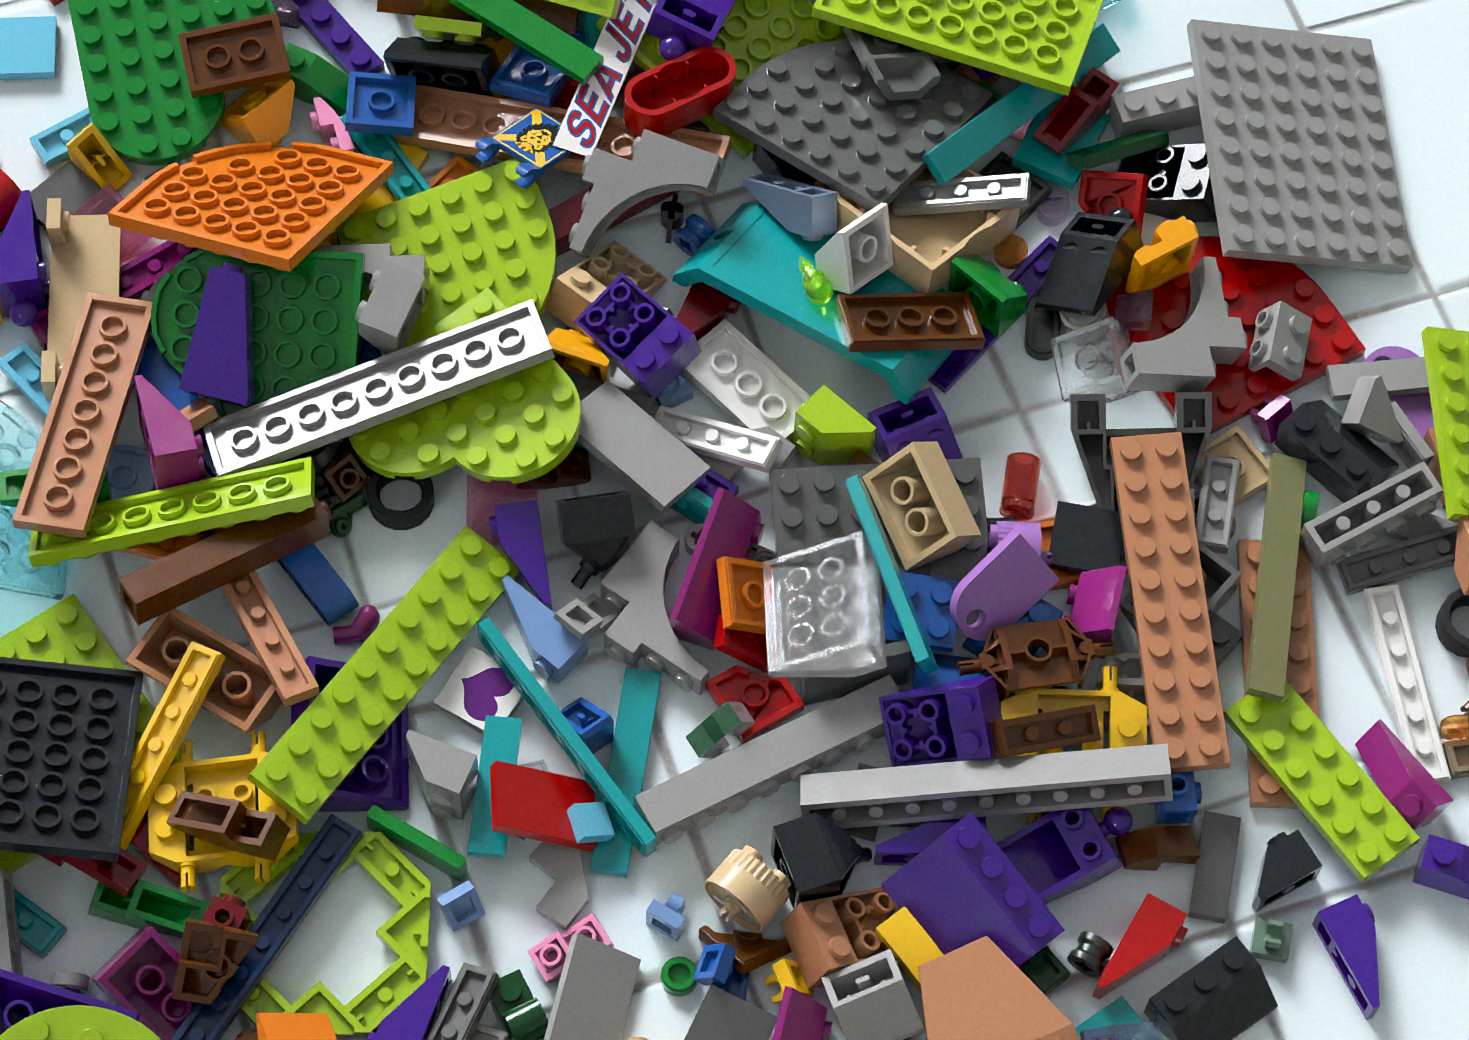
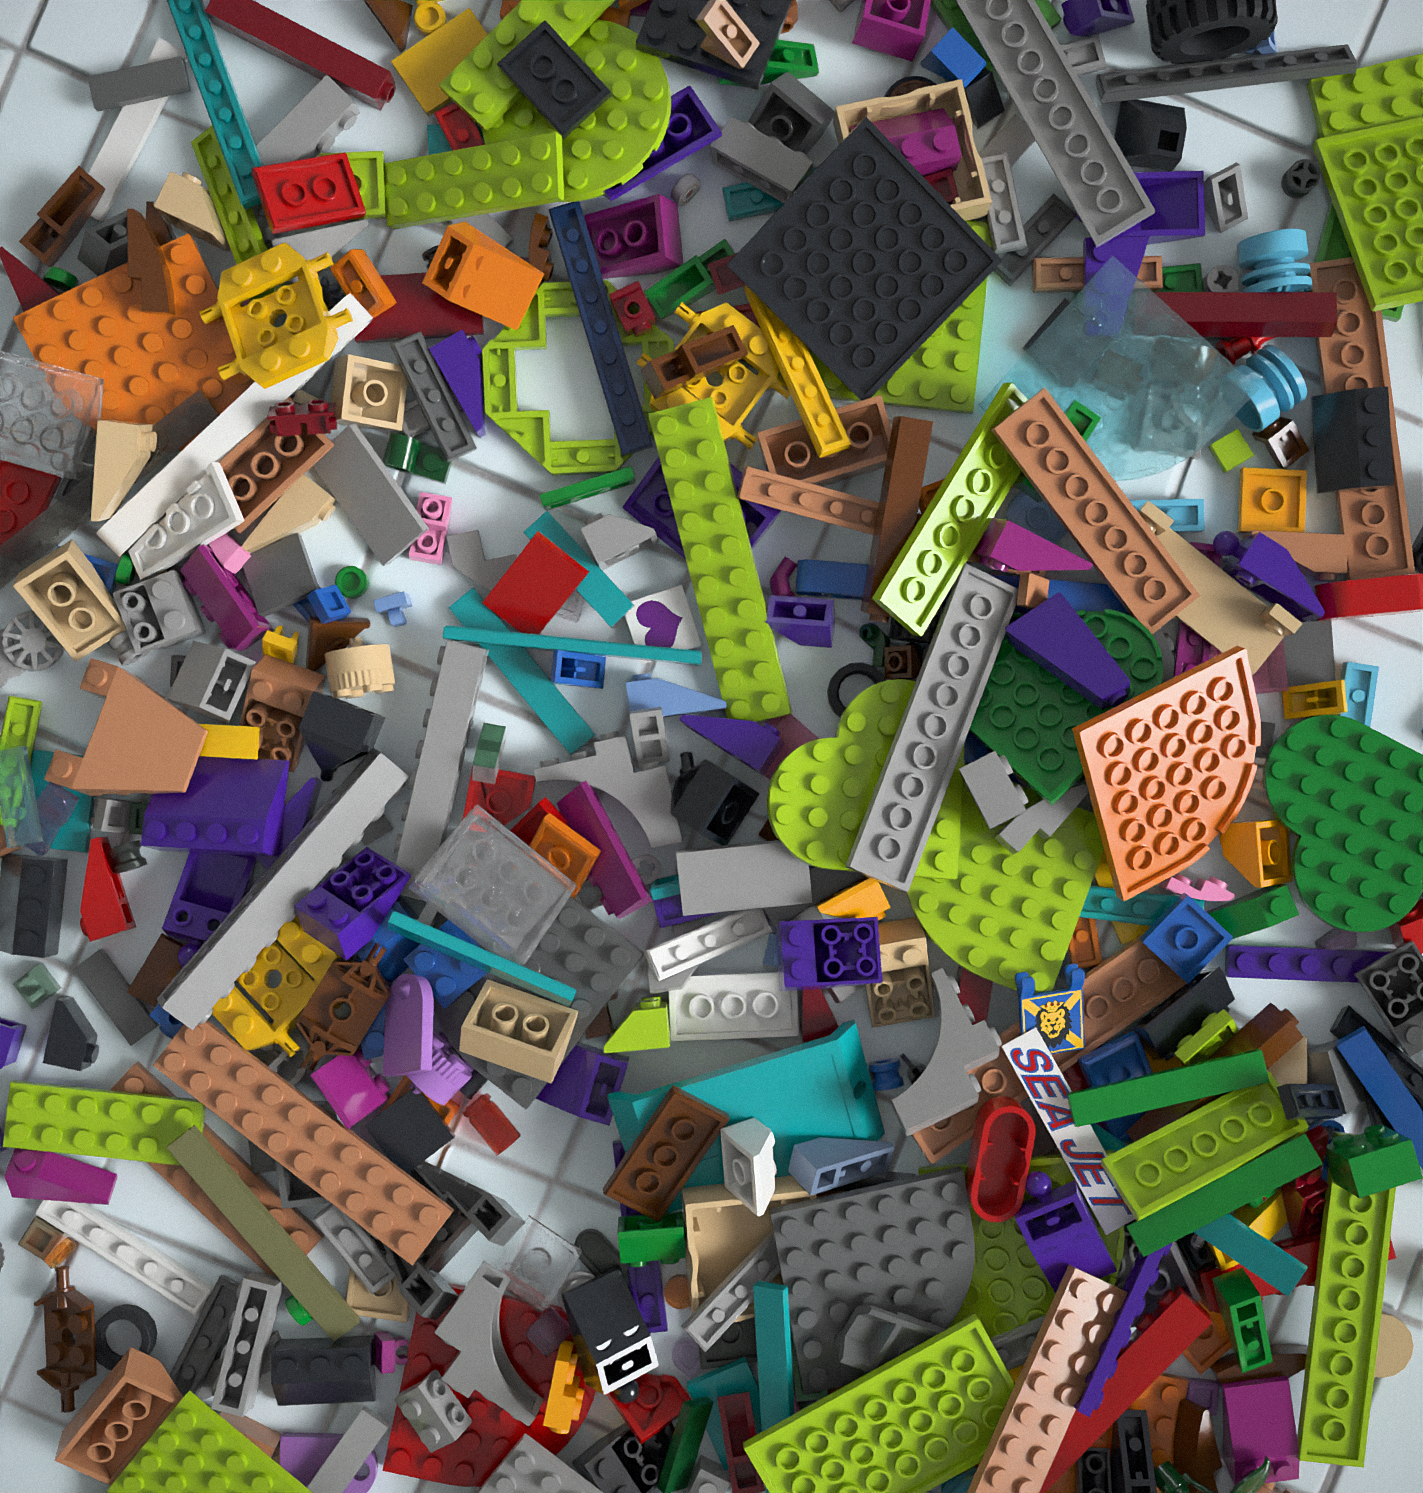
camera: 130 degrees right, 25 degrees up
reddish brown slope [173,918,258,1005] -> none
reddish brown plate [178,13,292,98] -> none
medium blue tile [436,880,486,932] -> none
medium azure tile [566,802,615,844] -> none
clear neon green bar [798,257,833,305] -> none
reddish brown tile [991,704,1101,758] -> none
light grey slope [1341,375,1403,443] -> none
light grey tile [1390,401,1435,469] -> none
none -> light grey tile [91,797,131,833]
none -> dark purple slope [766,595,835,648]

